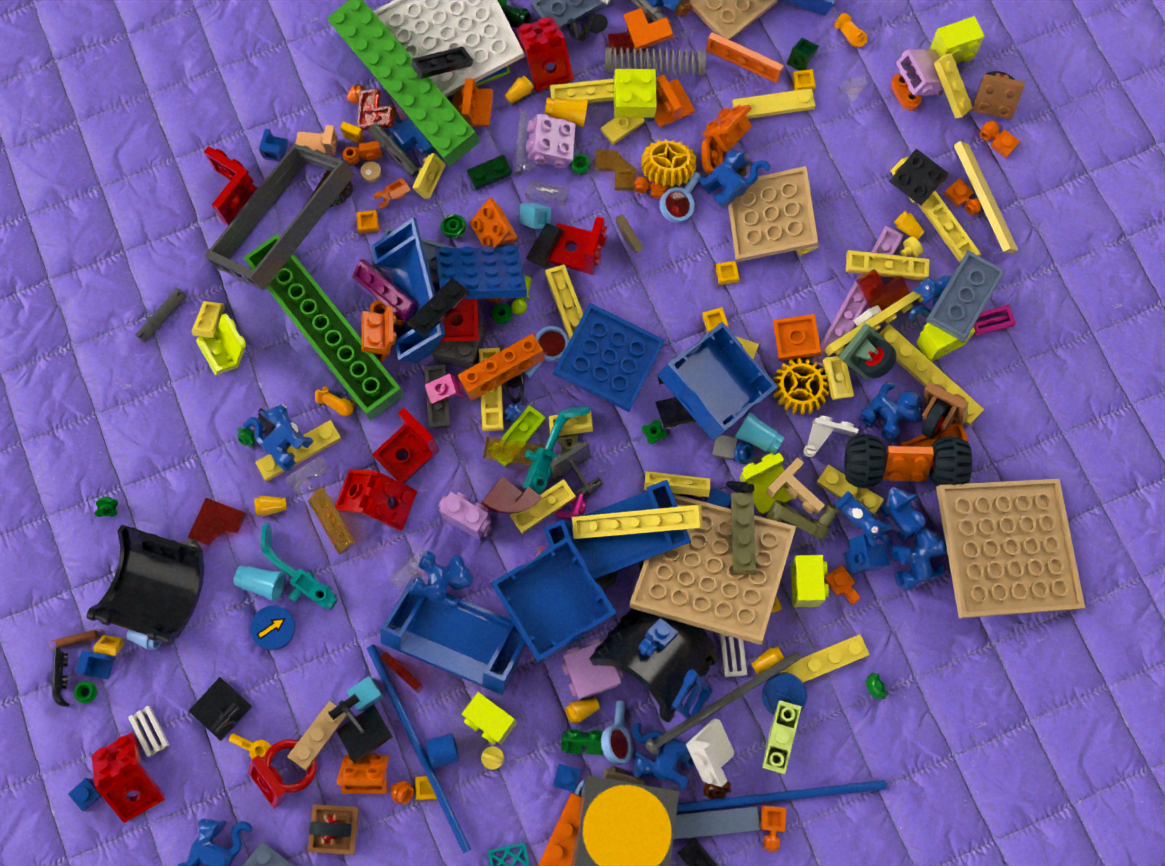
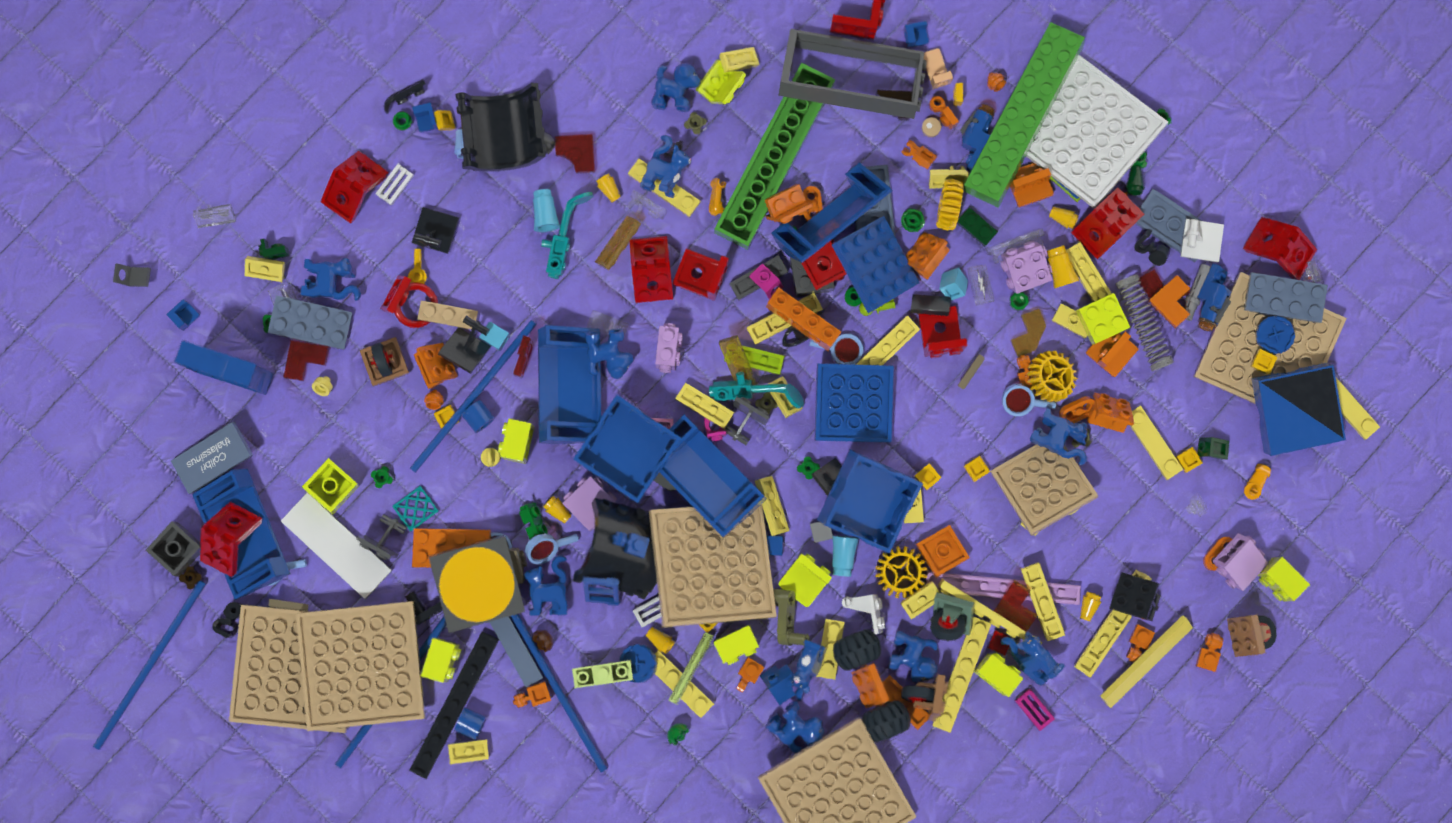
camera: 60 degrees right, 10 degrees up
nougat piece [48,629,105,649] -> none
blue plate [68,778,101,811] -> none
green plate [95,496,118,517] -> none
dark grey pin [135,288,187,343] -> none
green plate [237,427,256,449] -> none
blue tile [250,606,296,650] -> none
magenta tile [352,259,417,321] -> none
clear red tile [356,88,396,131] -> none
light orange tile [356,210,380,234] -> none
dark grey pin [367,122,419,176] -> none
black plate [408,277,468,338] -> none
black plate [410,46,473,79] -> none
dark red brick [480,476,542,514] -> none
blue plate [504,402,523,422] -> none
blue plate [553,764,581,792] -> none
light yellow plate [572,505,703,539] -> none
dark grey bar [646,651,801,754] -> none
white bracket [686,719,734,787] -> none
orange plate [705,32,784,84] -> none
black bar [725,481,755,493] -> none
olive plate [731,493,756,574] -> none
blue plate [734,443,754,464] -> none
tan bracket [766,457,825,516] -> none
white tile [853,305,882,327] -> none
blue animal [879,487,925,544] -> none
light yellow tile [901,236,923,258] -> none
sand blue tile [926,250,1005,342] -> none
light yellow plate [934,53,973,119] -> none
none -> blue animal [651,63,701,112]
none -> yellowish green axle [668,633,714,705]
none -> olive plate [684,112,707,135]
none -> yellow gear [936,179,964,231]
none -> red tile [987,630,1012,656]

